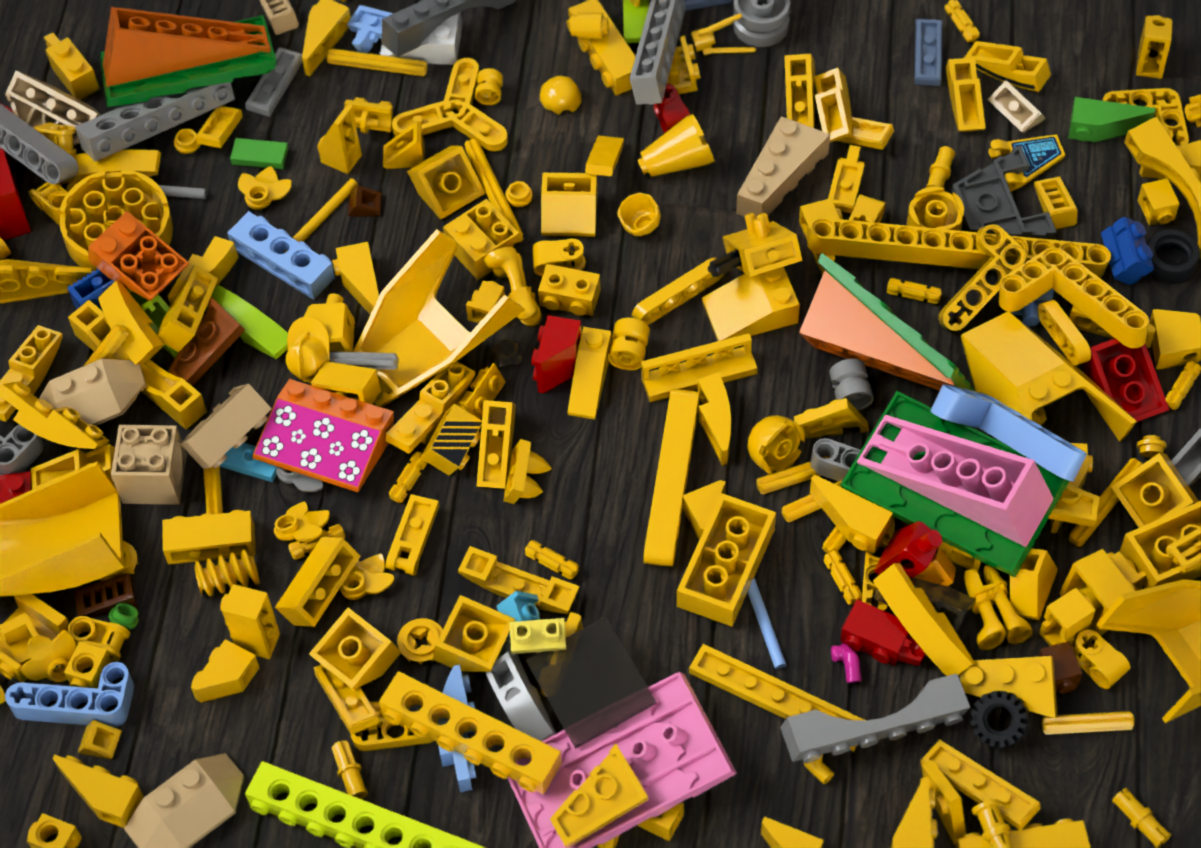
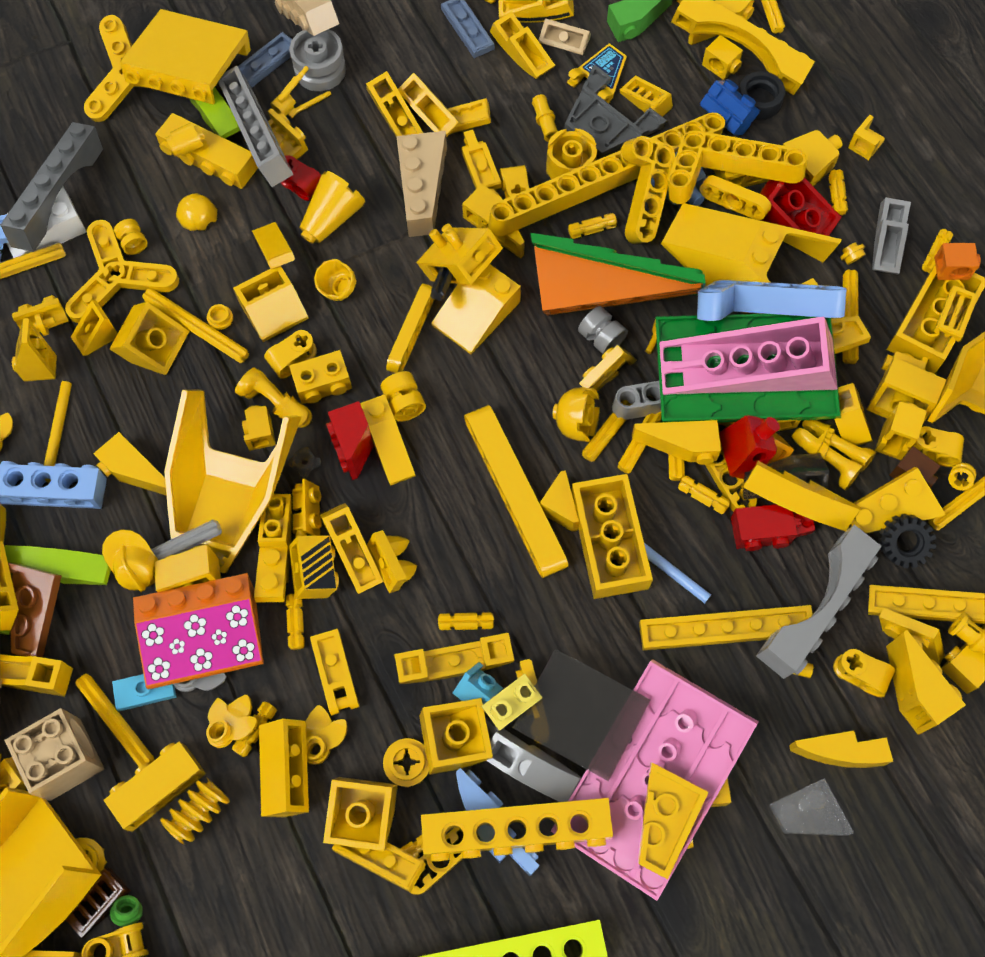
camera: 35 degrees left, 10 degrees up
tan wedge [180,383,272,469] -> none
yellow slope [191,639,260,703] -> none
yellow brick [220,584,280,660] -> none
yellow torso [304,294,355,352] -> none
yellow axle [332,740,368,799] -> none
reddish brown slope [348,185,382,217] -> none
yellow slope [443,199,520,280] -> none
yellow fence [641,333,757,402] -> none
yellow slope [698,372,731,466] -> none
dark pink arm [831,643,862,683] -> none
yellow slope [1111,453,1199,528] -> none
none -> yellow piece [833,649,895,698]
none -> yellow bush [948,463,977,491]

